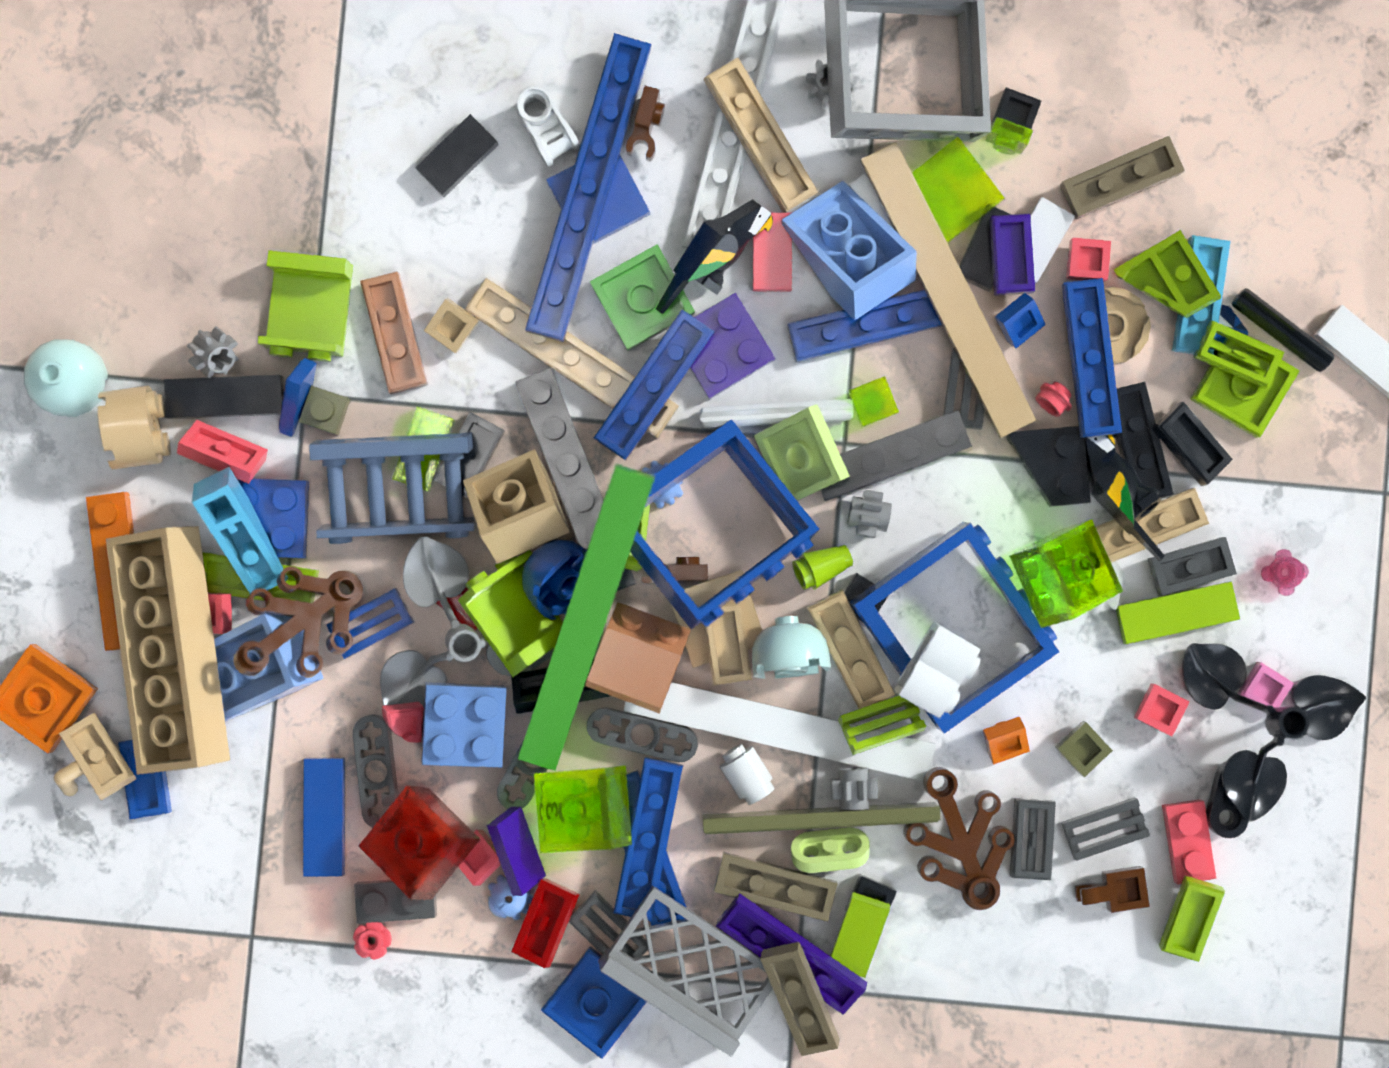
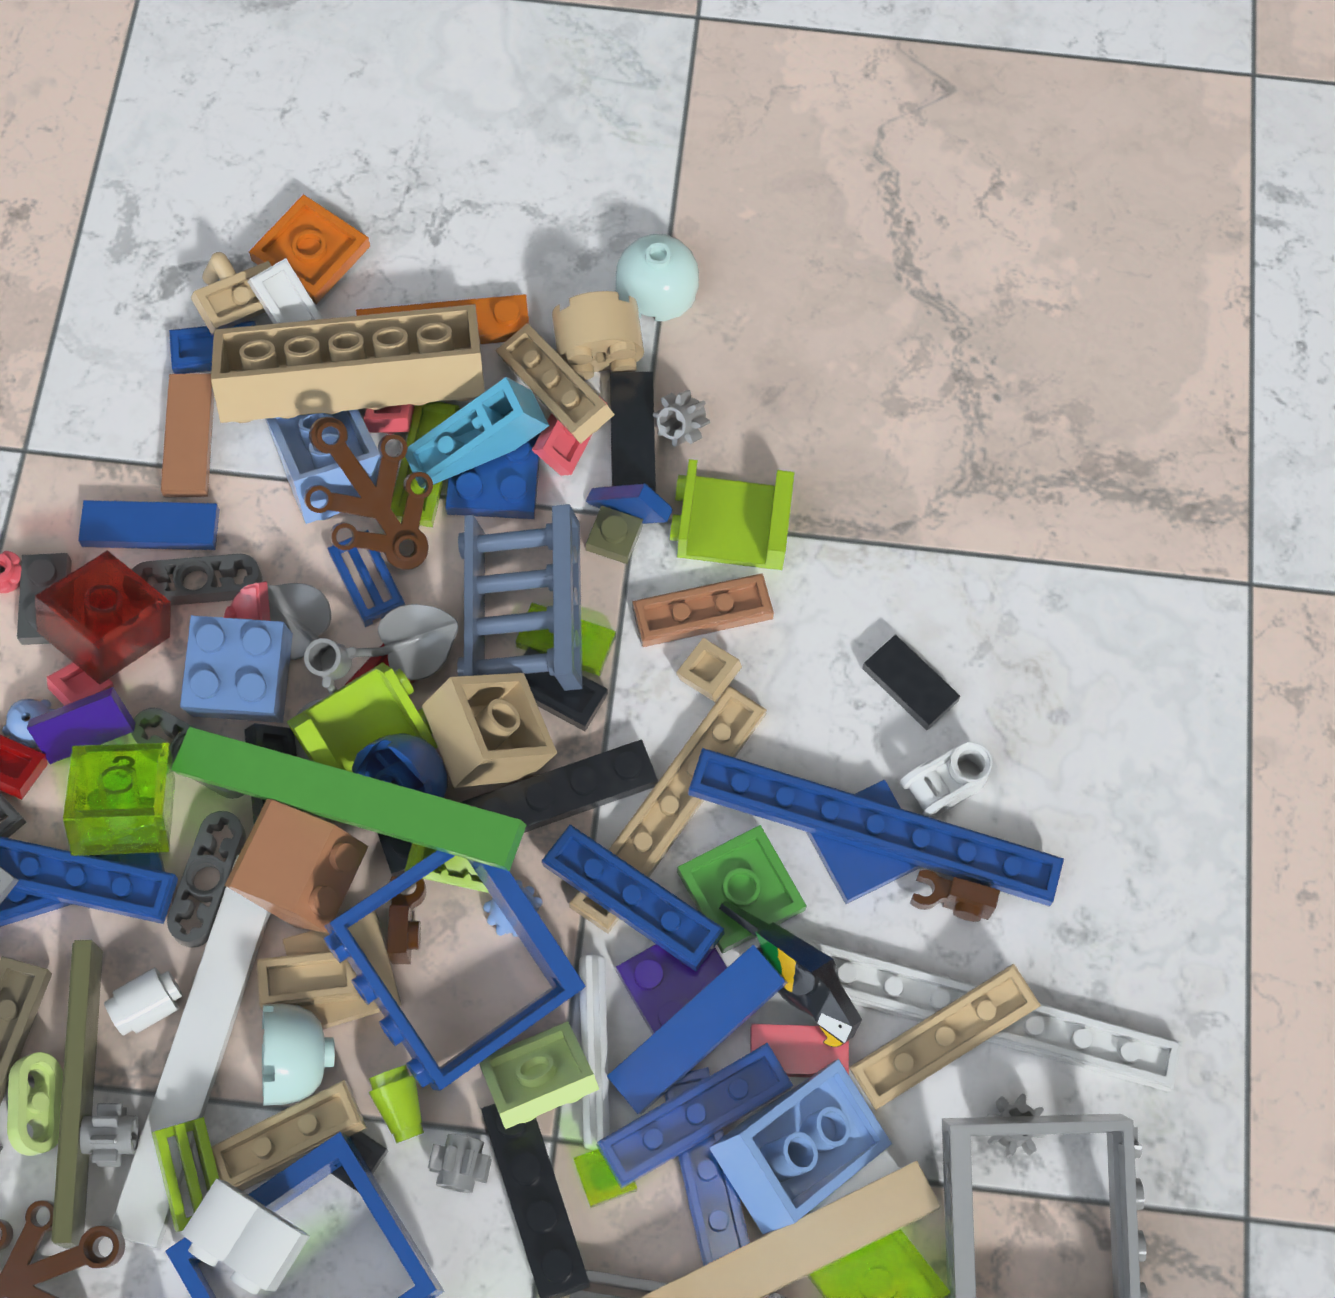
camera: 85 degrees right, 20 degrees down
none -> nougat tile [161,373,214,497]
none -> white tile [247,258,324,324]
none -> tan plate [495,323,615,444]
none -> blue tile [596,1043,793,1189]
none -> blue tile [607,944,788,1114]

